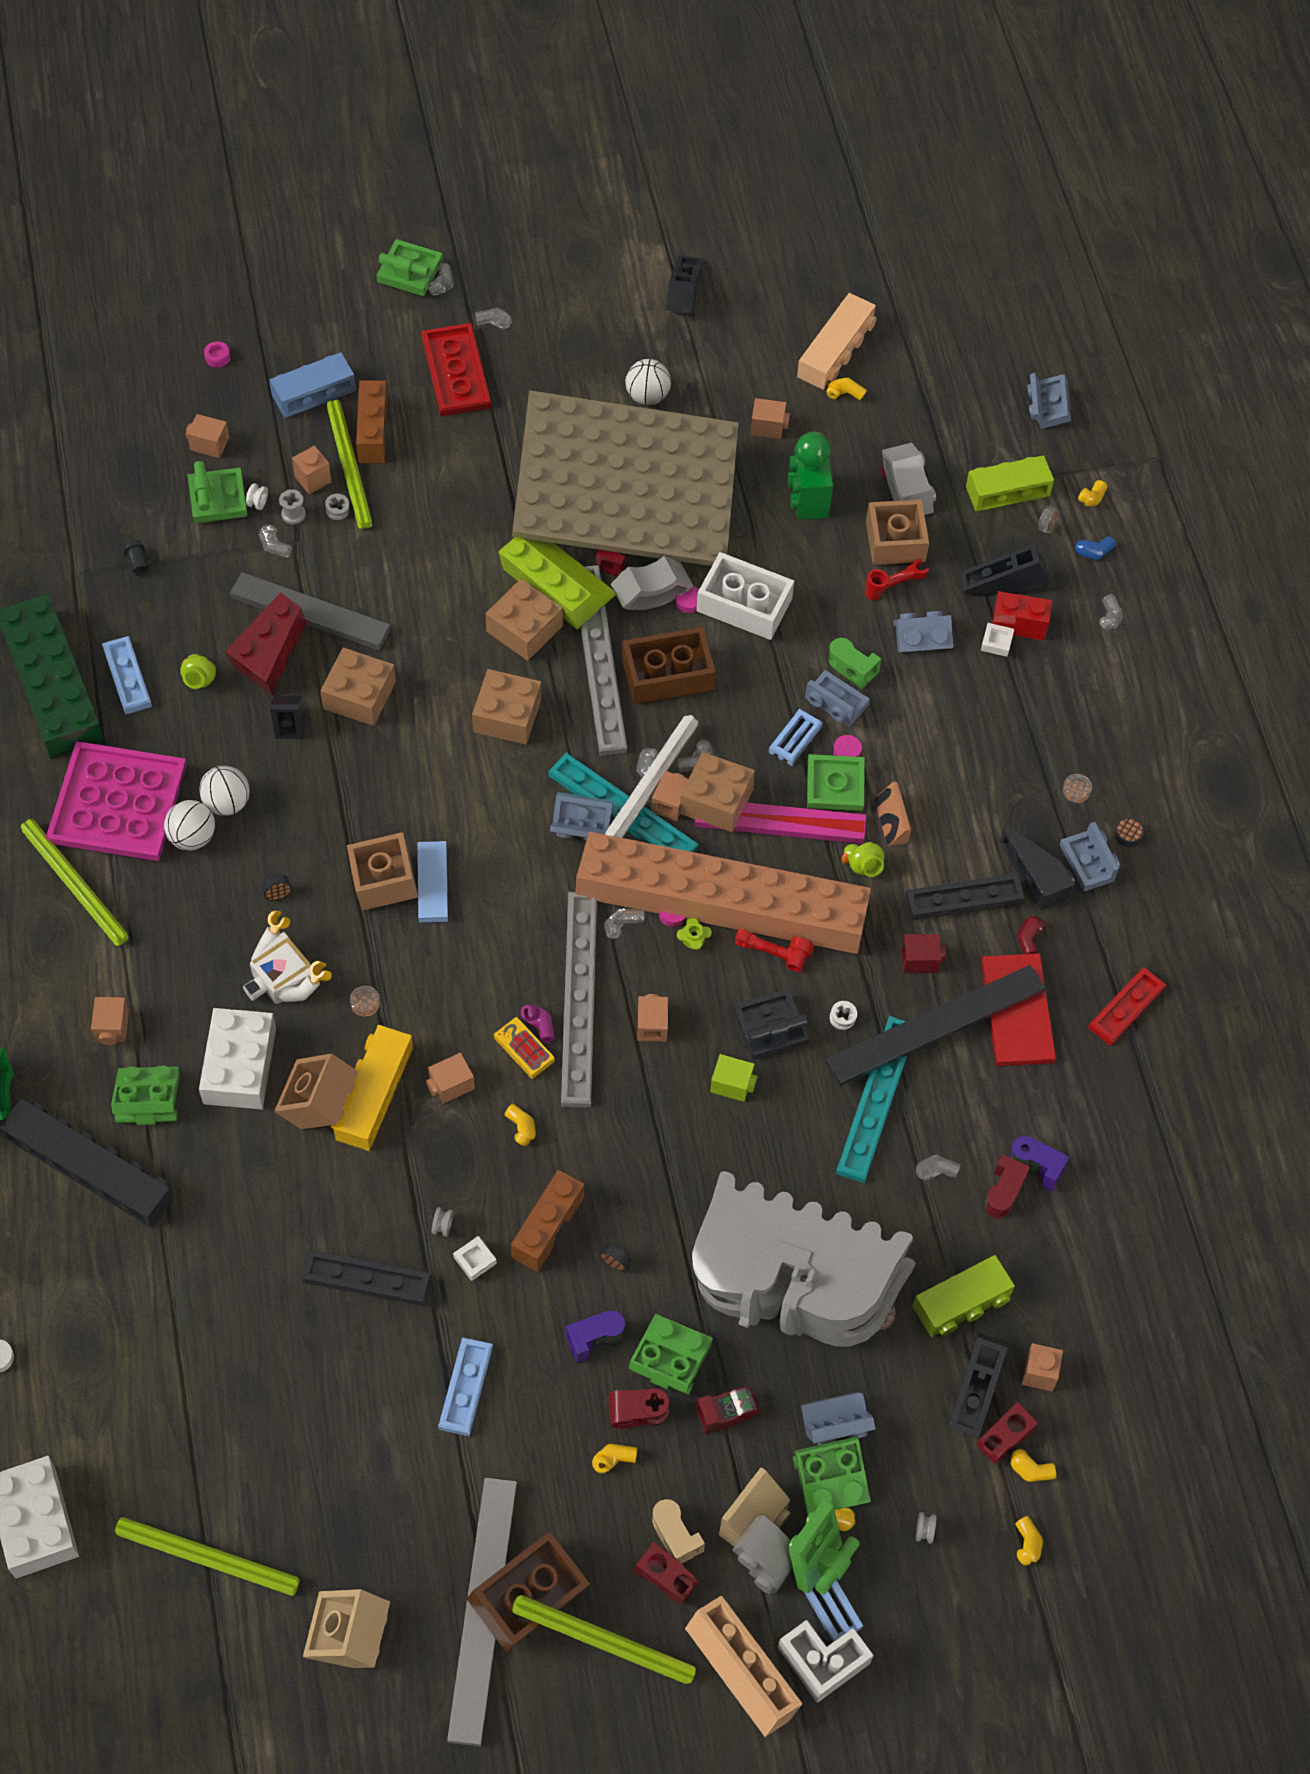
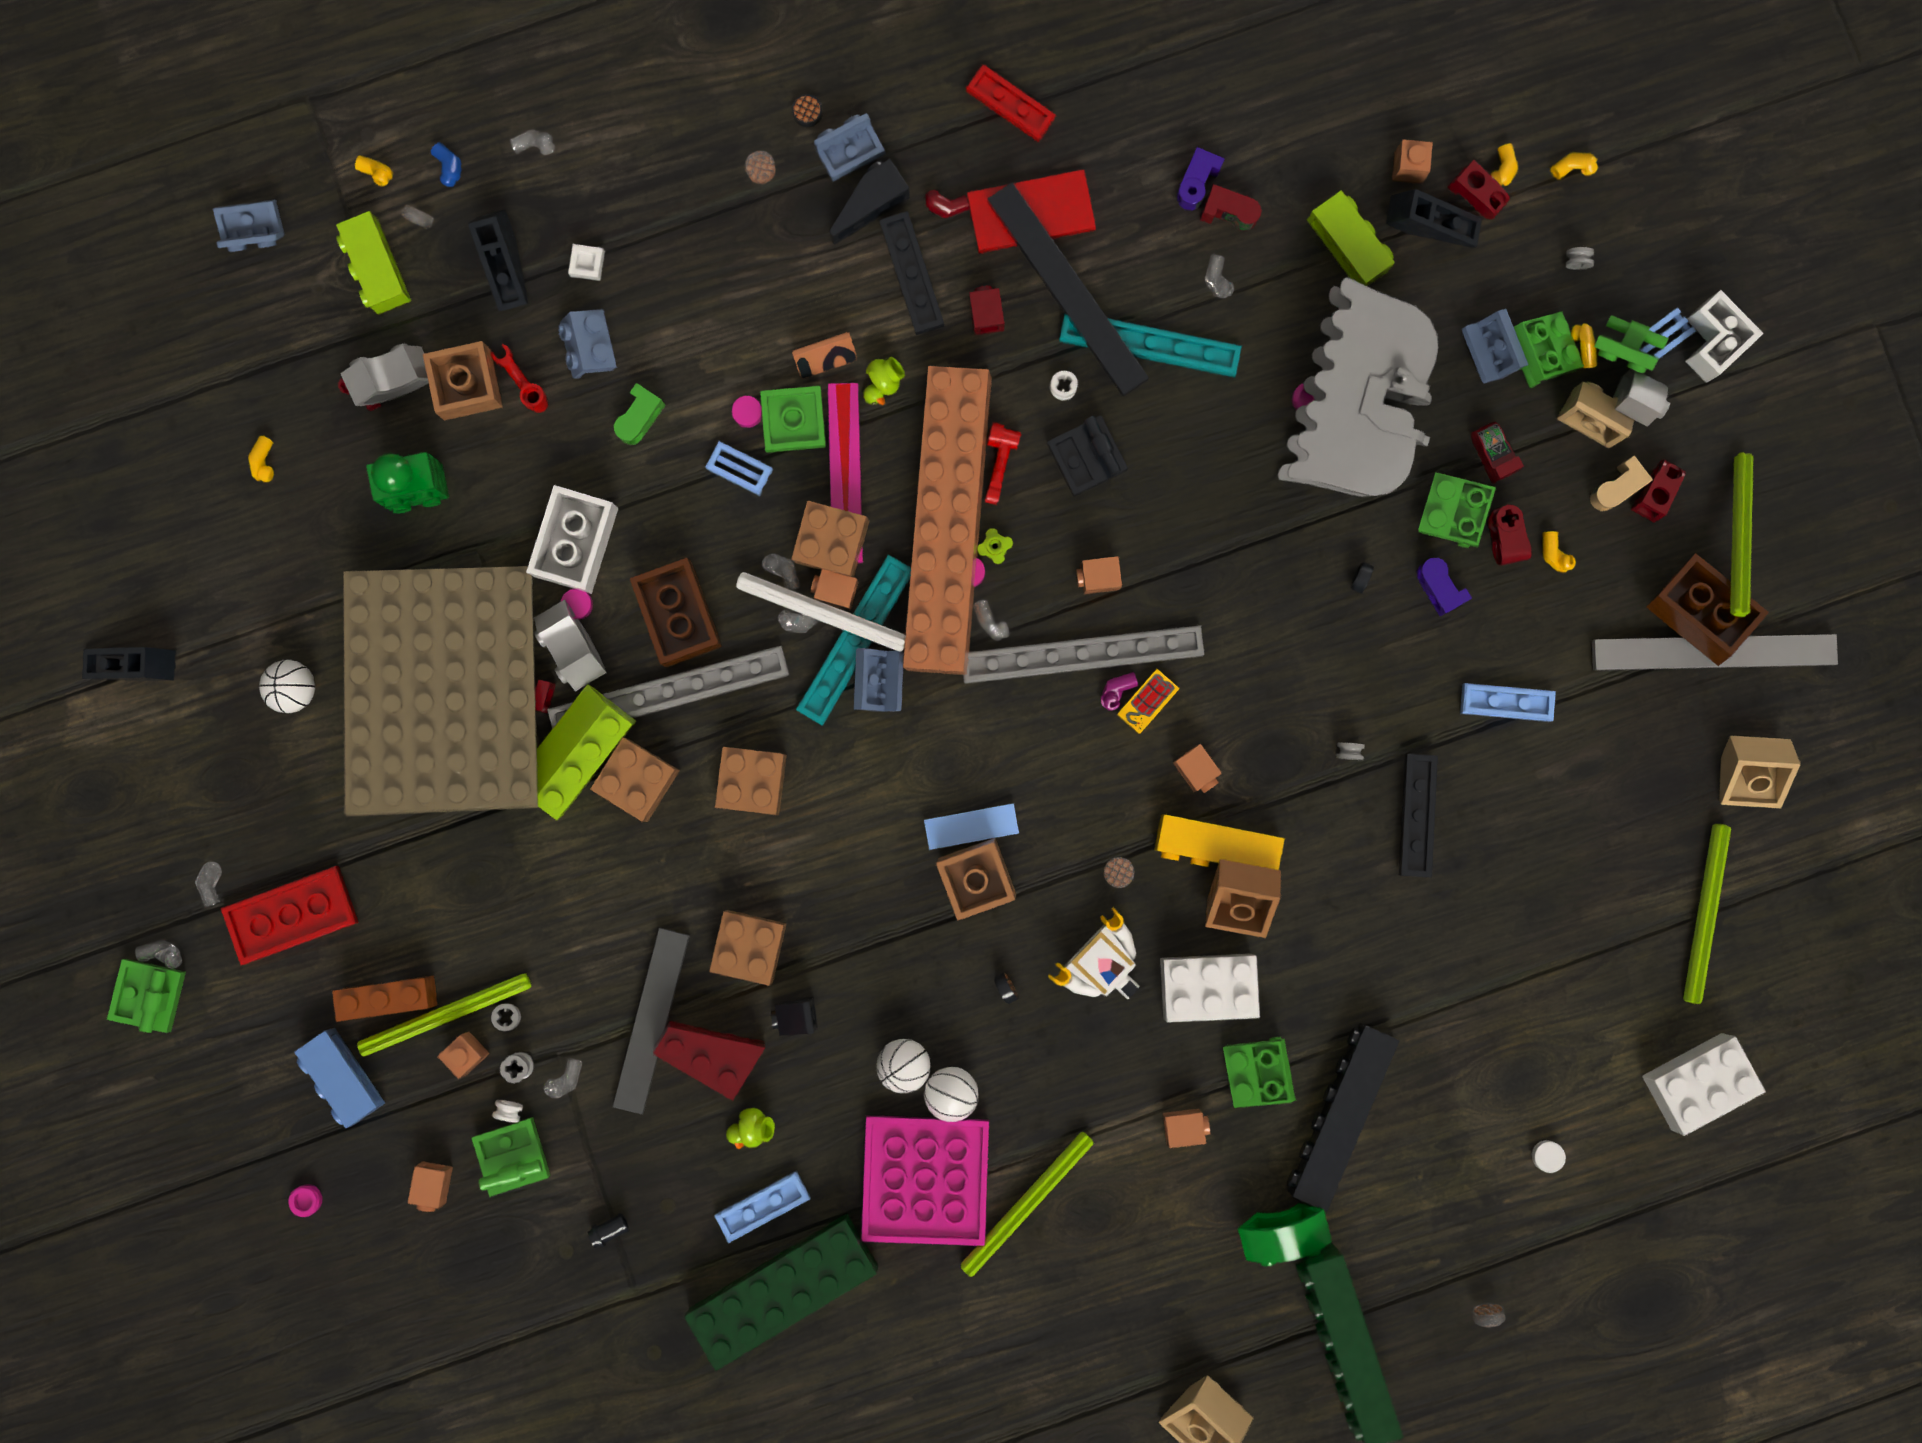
camera: 95 degrees left, 25 degrees up
white plate [453,1236,497,1281] -> none
yellow arm [505,1104,536,1146] -> none
dark orange arch [511,1170,584,1272] -> none
light nougat brick [685,1596,802,1737] -> none
lime brick [710,1054,758,1102] -> none
nougat brick [750,398,790,439] -> none
light nougat brick [797,293,877,390] -> none
sand blue bracket [805,670,870,727] -> none
red brick [992,591,1052,640] -> none

